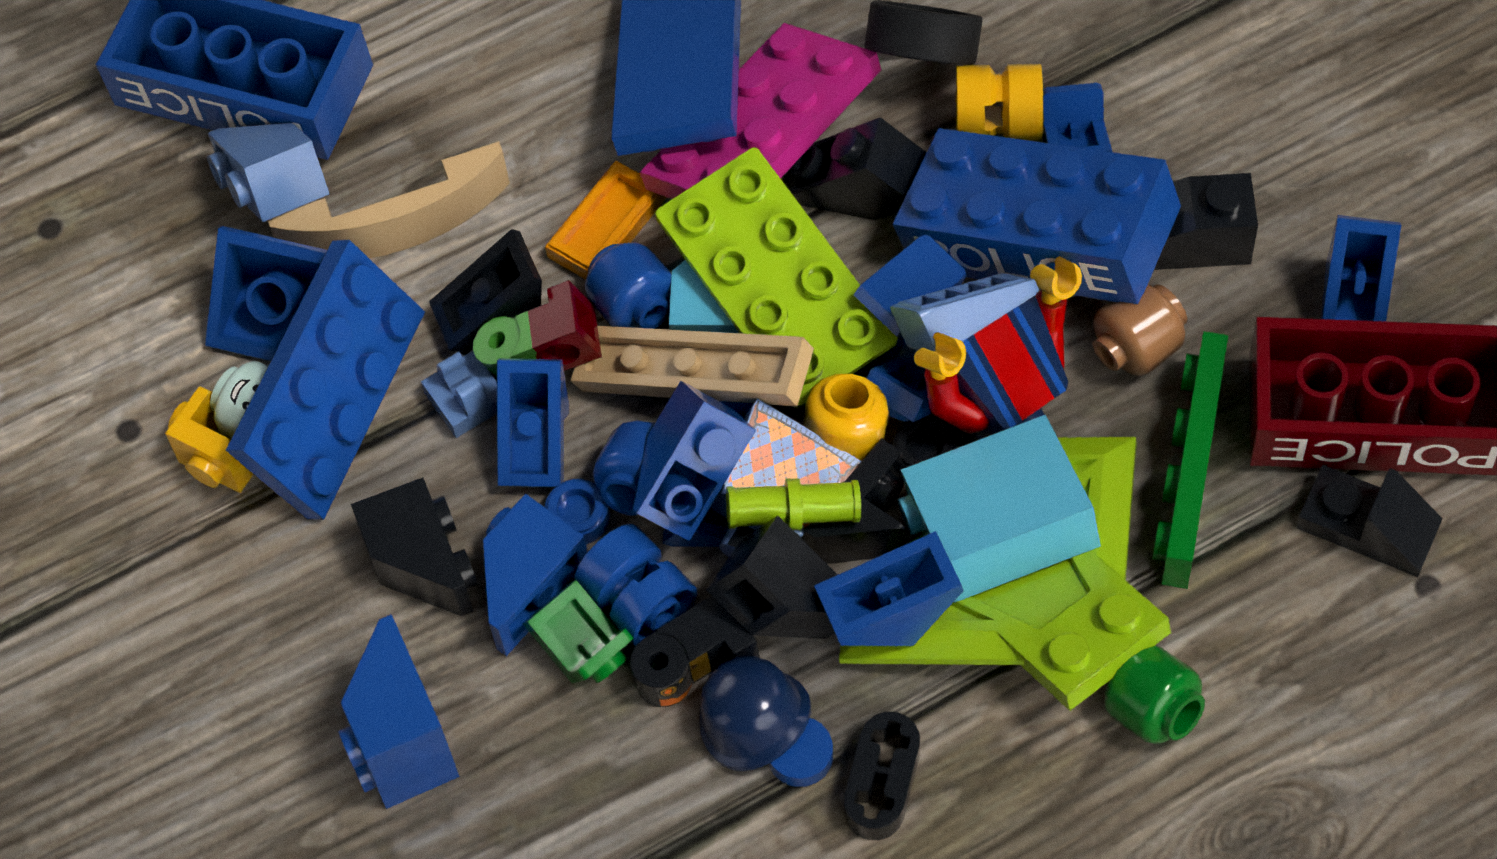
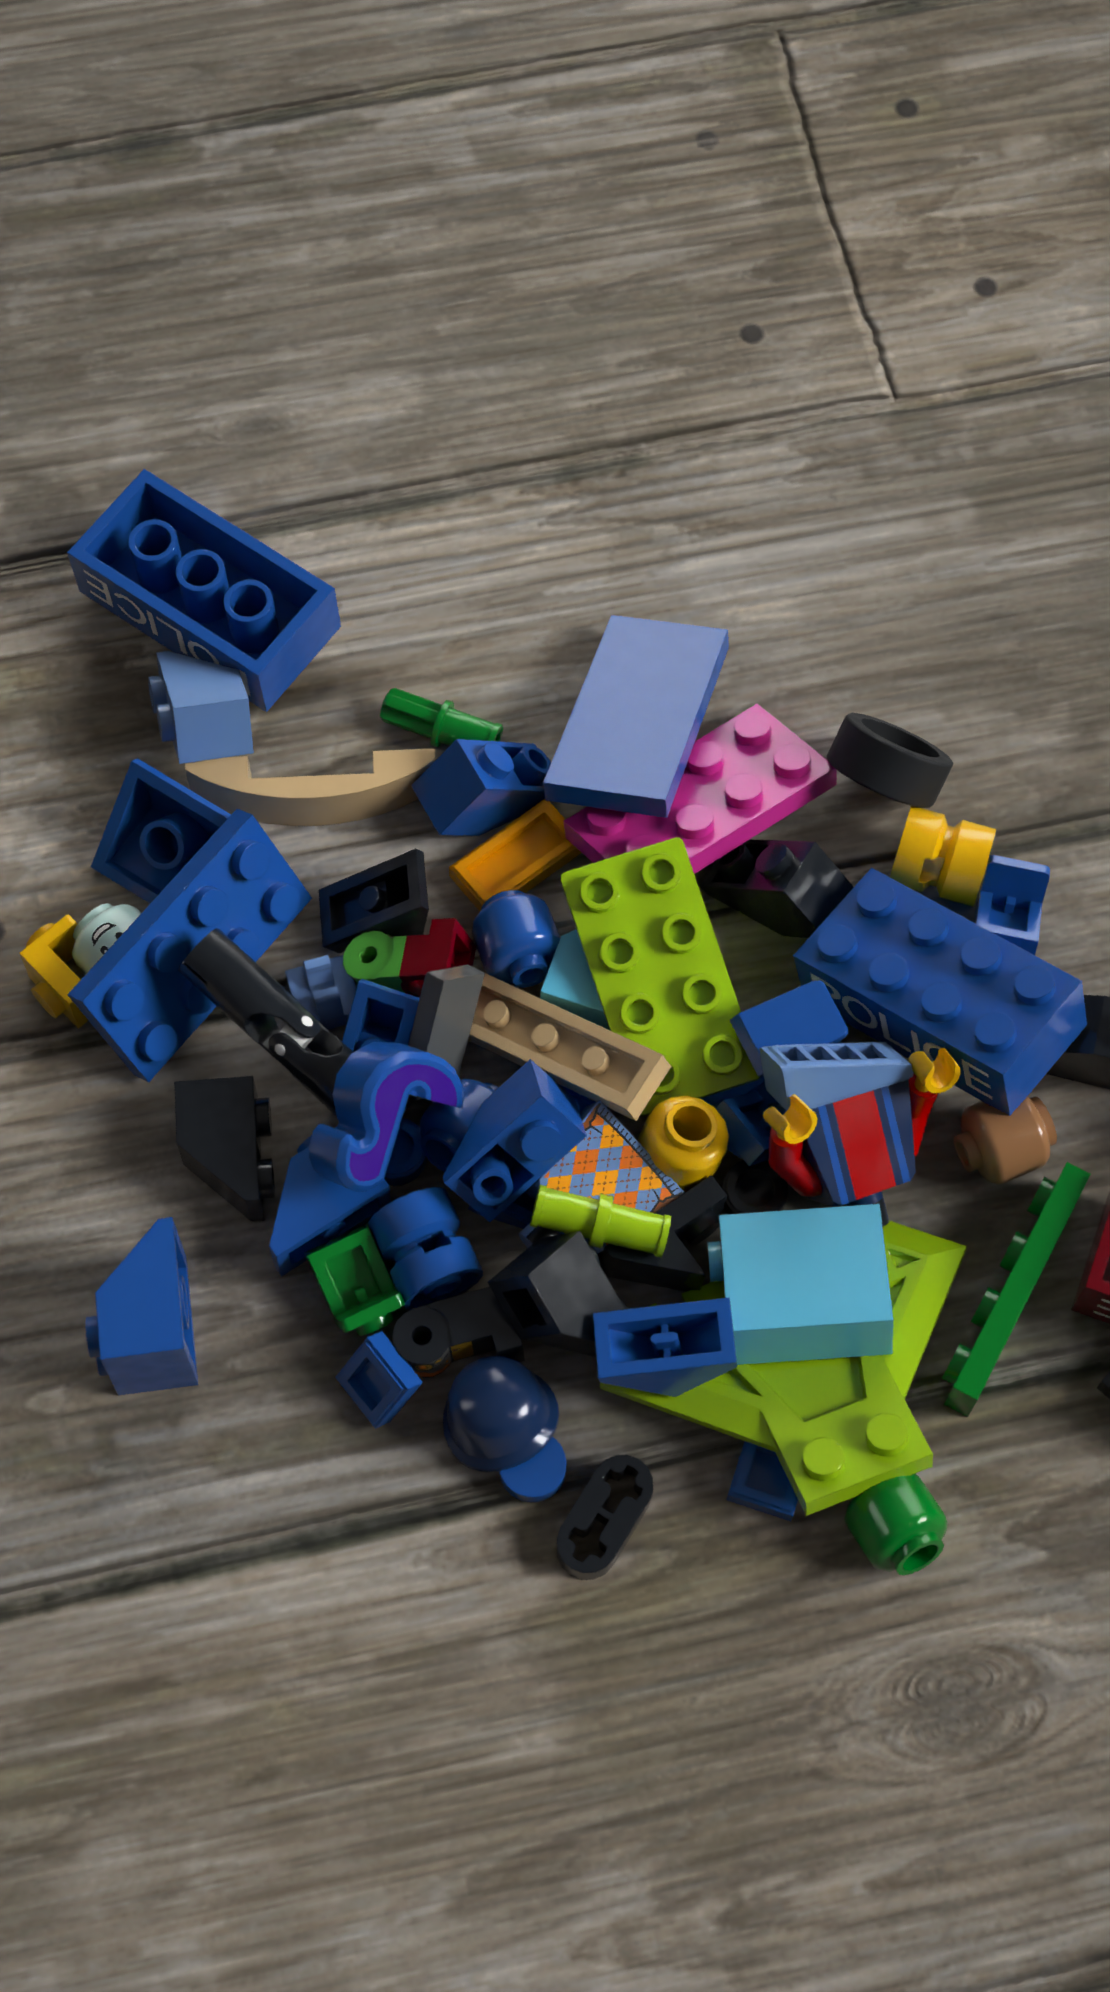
camera: 10 degrees right, 5 degrees up
none -> black piece [178,928,411,1116]
none -> blue animal [309,1042,464,1192]
none -> blue tile [335,1331,423,1429]
none -> green axle [380,688,503,748]
none -> dark grey tile [408,965,485,1101]
none -> blue slope [411,739,552,836]
none -> blue tile [726,1441,798,1522]

